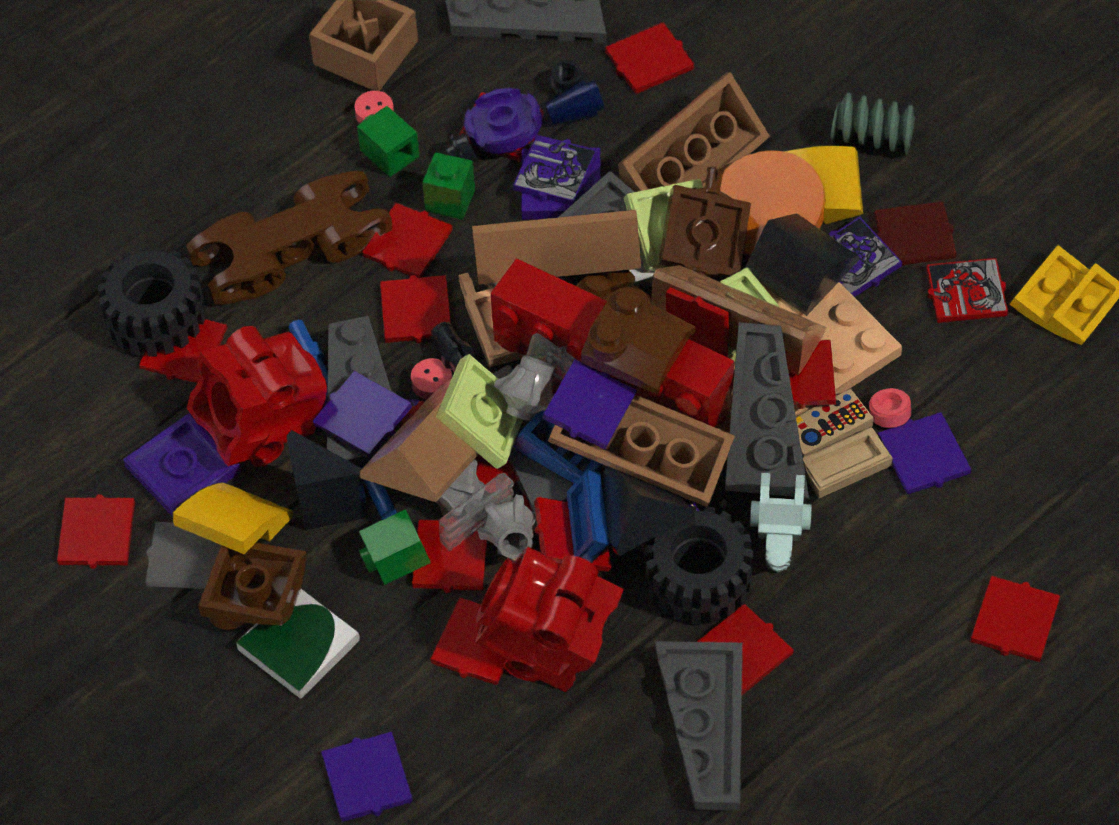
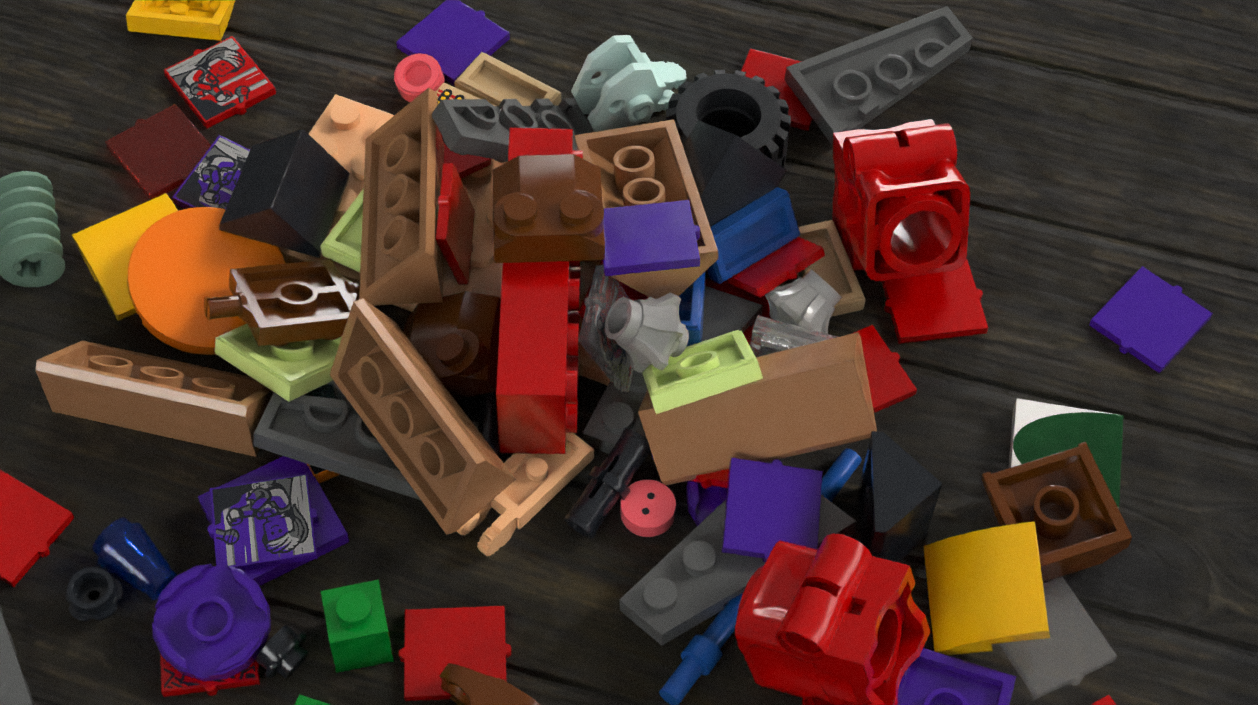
camera: 125 degrees left, 0 degrees up
green brick [359,509,431,585] -> none
red piece [380,275,451,343] -> none

